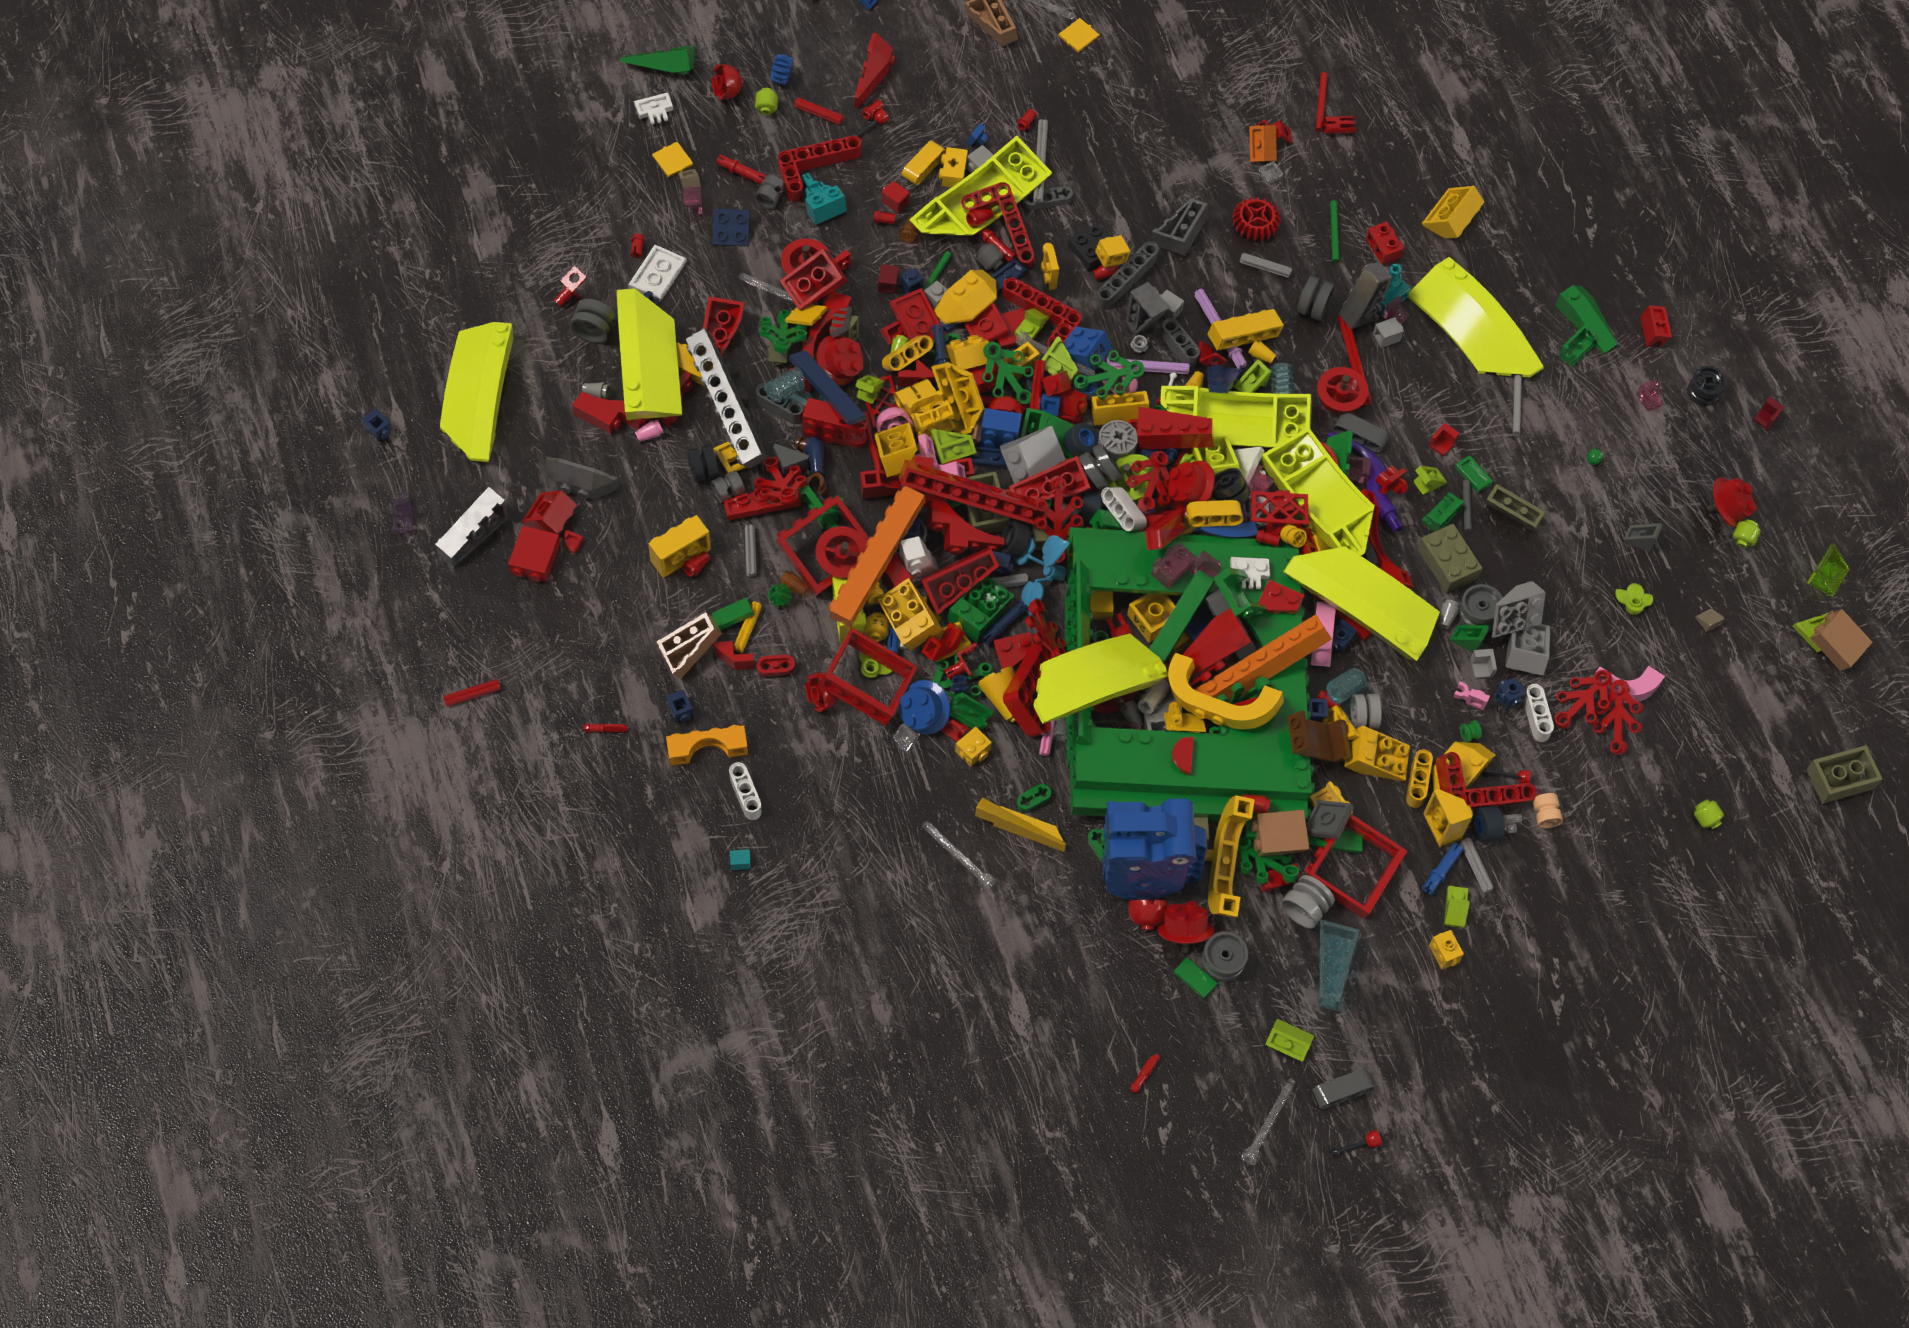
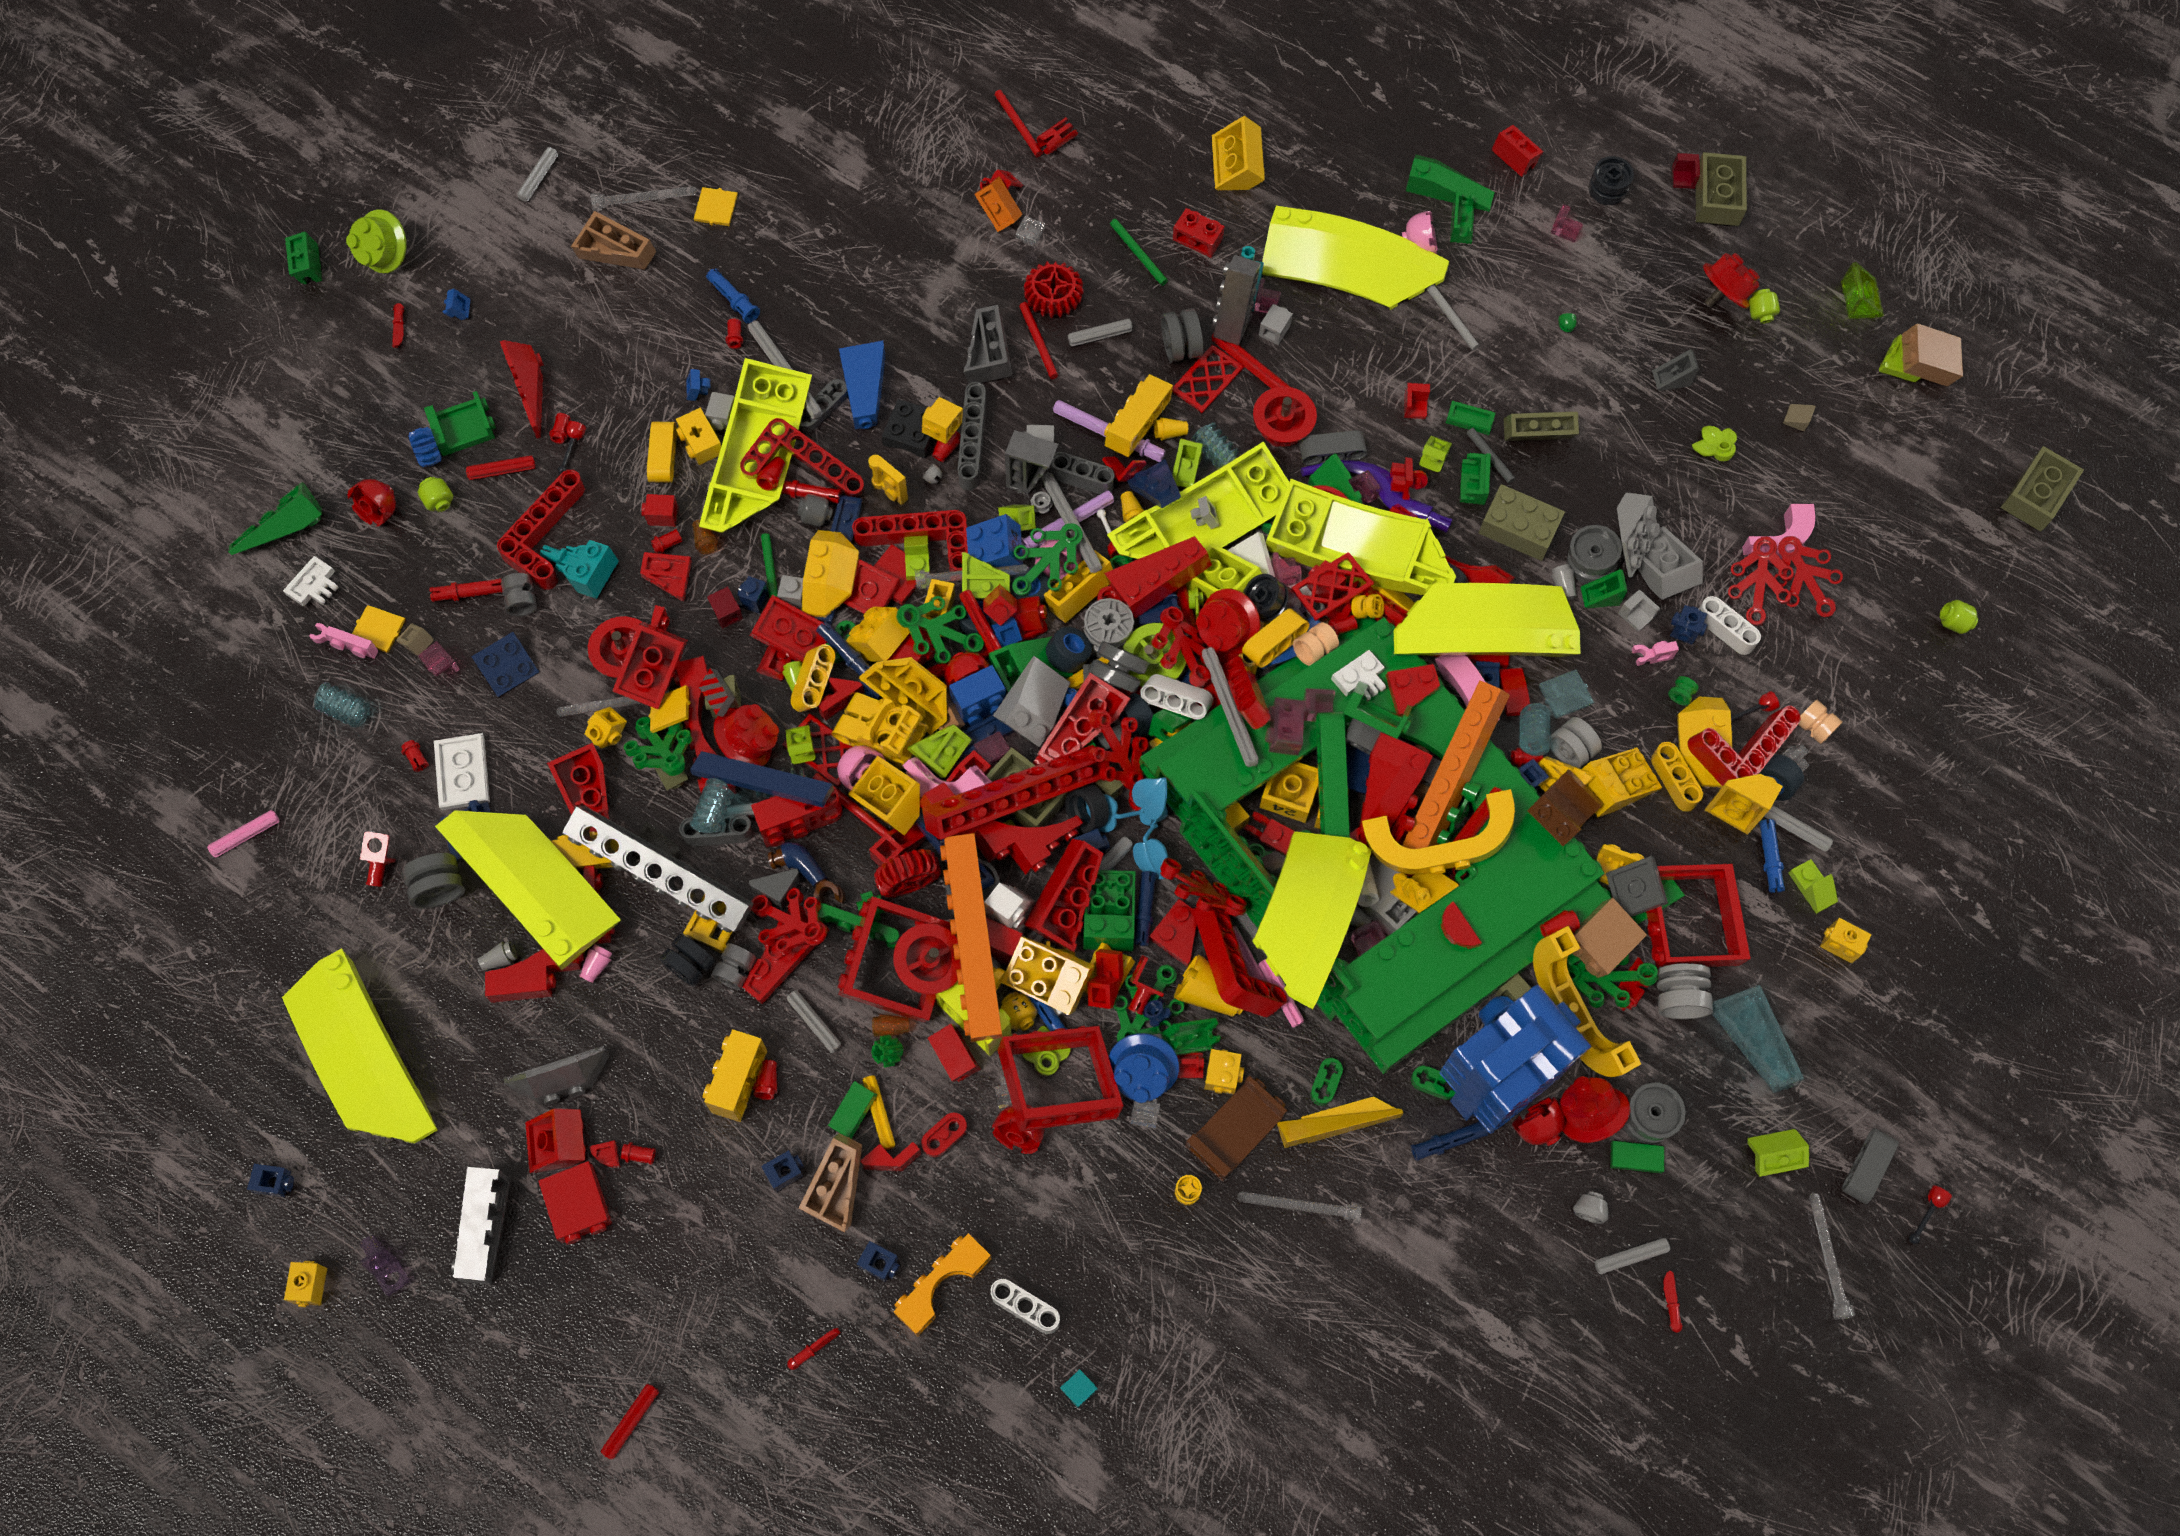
camera: 35 degrees left, 5 degrees up
none -> bright pink axle [207,810,279,857]
none -> yellow head [284,1261,327,1308]
none -> bright pink plate [310,623,378,659]
none -> clear light blue piece [314,682,370,728]
none -> green panel [424,391,496,456]
none -> yellow brick [584,707,627,749]
none -> red pin [621,1142,656,1165]
none -> red wing [640,552,692,601]
none -> blue pin [706,268,760,323]
none -> dark blue brick [761,1150,804,1193]
none -> blue slope [839,341,886,429]
none -> red gear [874,849,941,898]
none -> light grey hinge [922,463,942,484]
none -> red hinge [928,1023,981,1082]
none -> clear pink panel [974,731,1010,764]
none -> lime panel [998,505,1036,531]
none -> red bar [1019,302,1058,379]
none -> light grey axle [1041,472,1102,573]
none -> red window [1172,344,1244,413]
none -> yellow wheel [1175,1175,1202,1205]
none -> reddish brown panel [1185,1076,1287,1182]
none -> light grey tile [1190,496,1219,529]
none -> light grey axle [1202,647,1258,767]
none -> light nougat wheel [1293,622,1339,666]
none -> bright pink cylinder [1402,211,1438,254]
none -> dark blue pin [1411,1121,1488,1161]
none -> red slope [1499,668,1531,716]
none -> clear light blue piece [1538,670,1594,719]
none -> light grey cone [1573,1191,1609,1224]
none -> light grey axle [1594,1238,1670,1274]
none -> olive brick [1696,152,1747,226]

